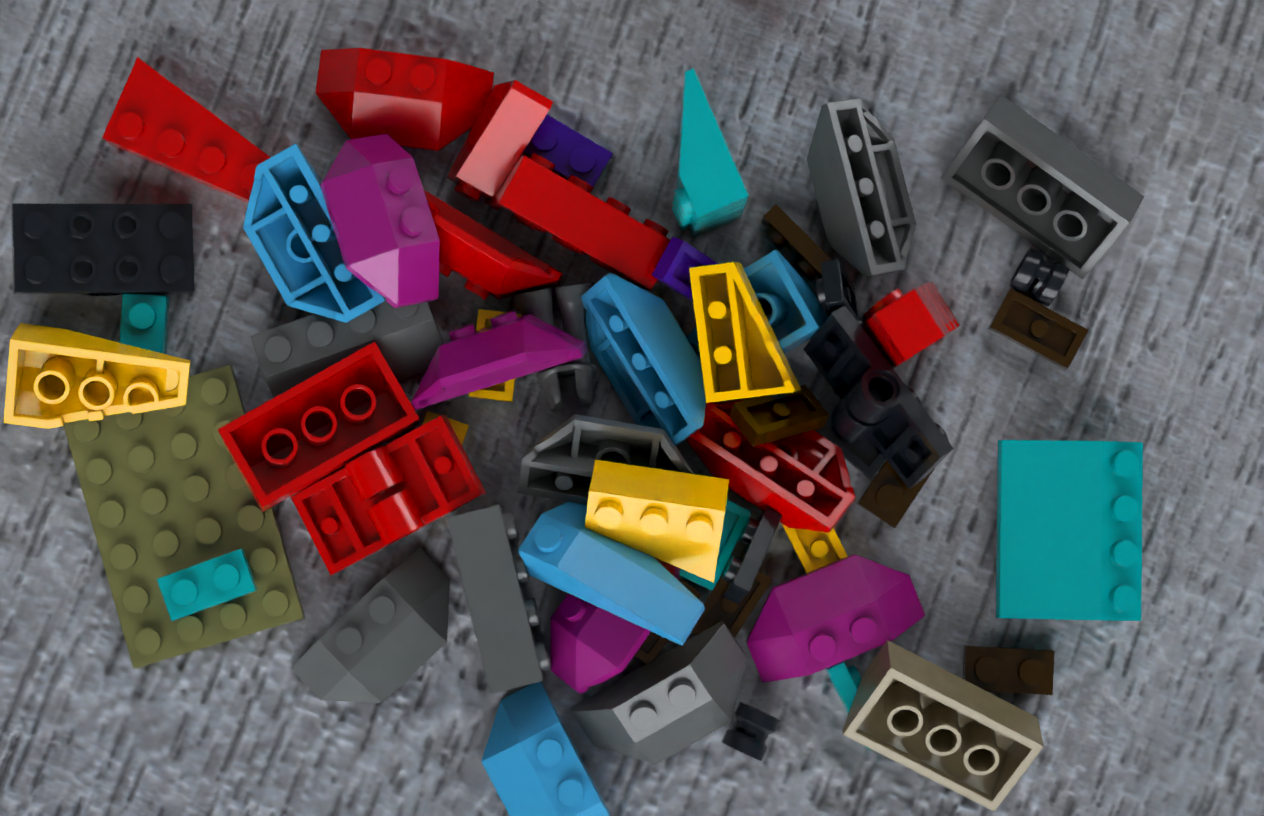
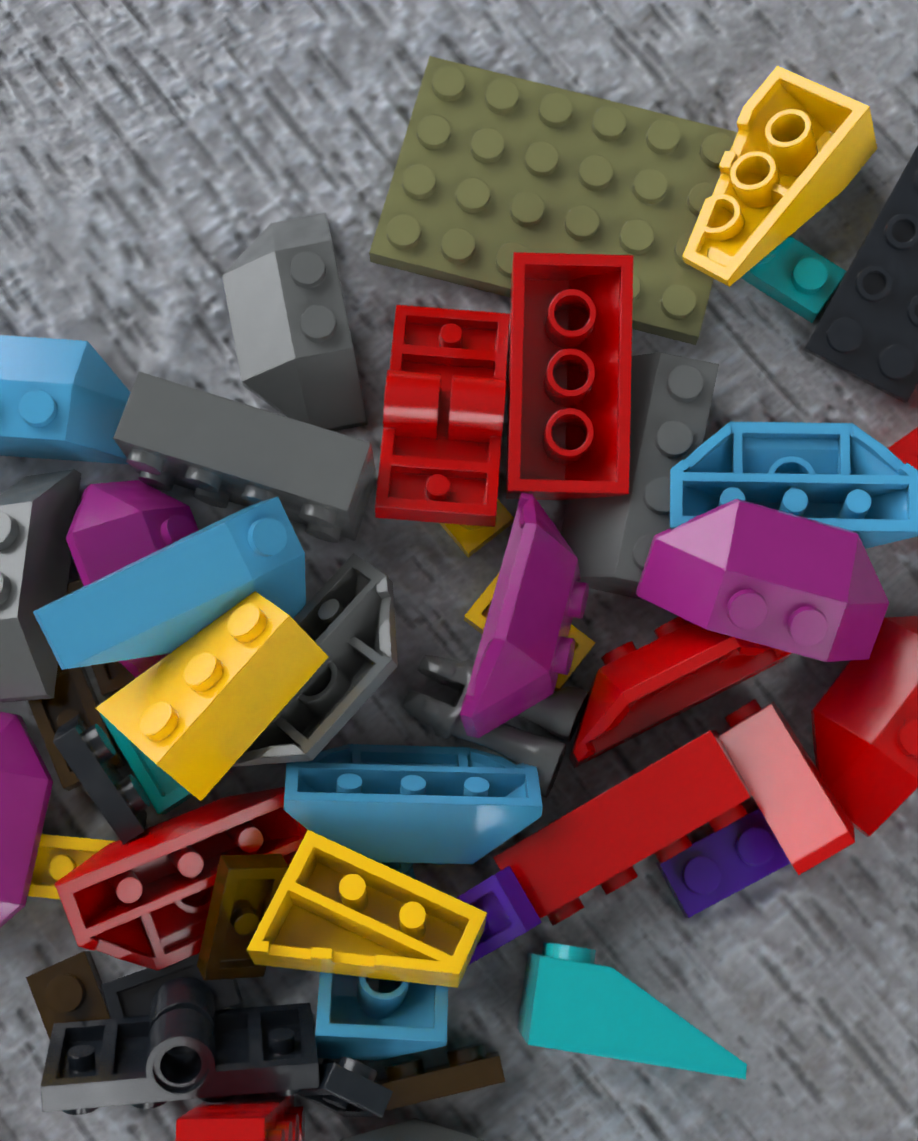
camera: 125 degrees right, 10 degrees down
teal plate [157,549,258,621] -> none

